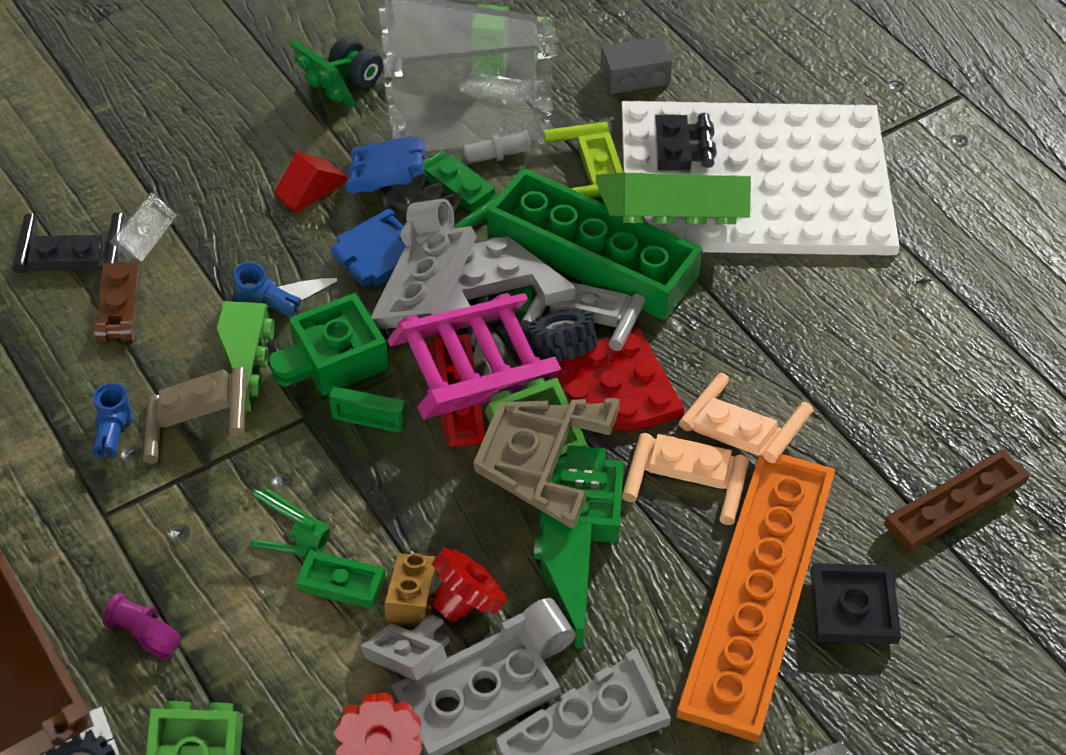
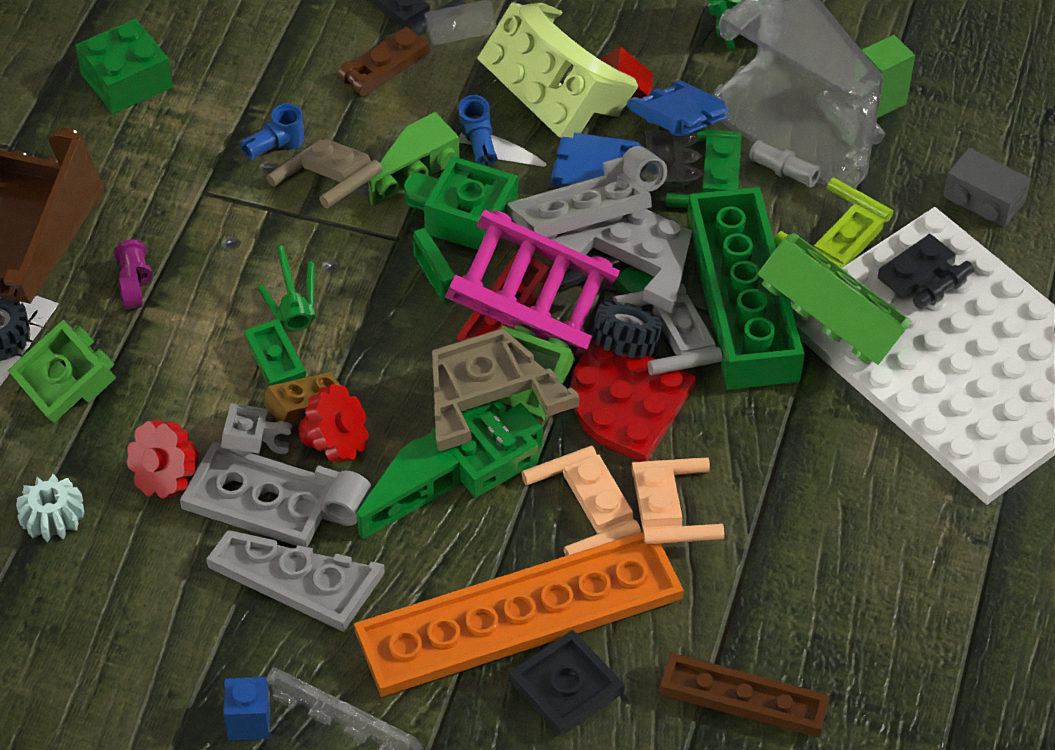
camera: 50 degrees right, 0 degrees up
none -> yellowish green piece [477,2,638,138]

